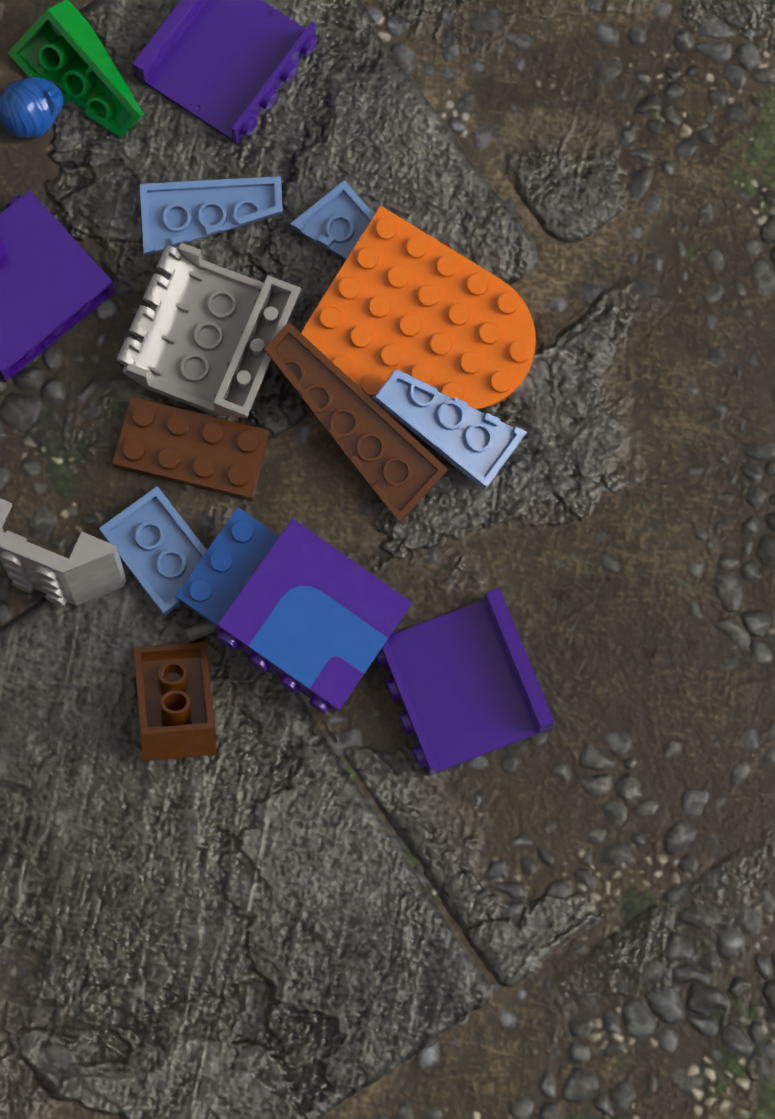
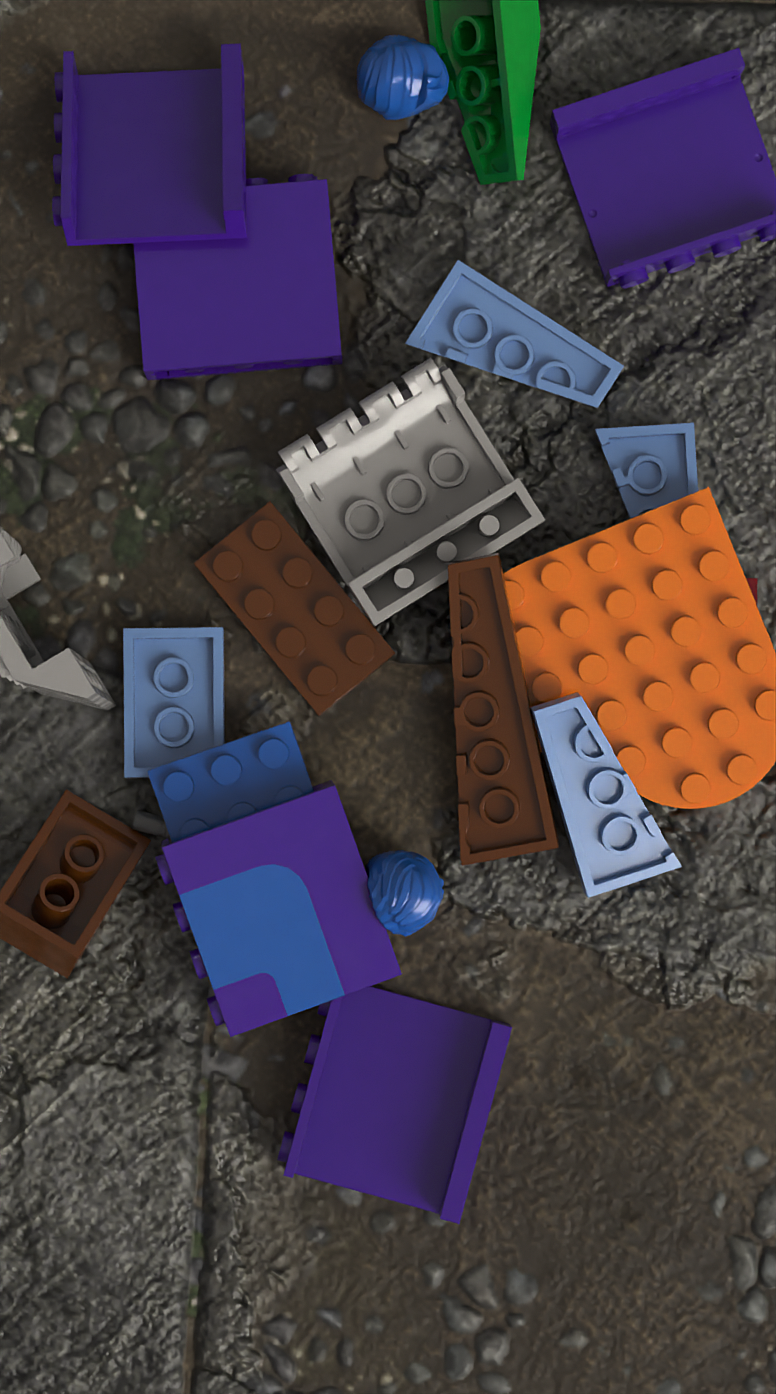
camera: 40 degrees right, 10 degrees up
none -> blue hair [365,850,444,937]

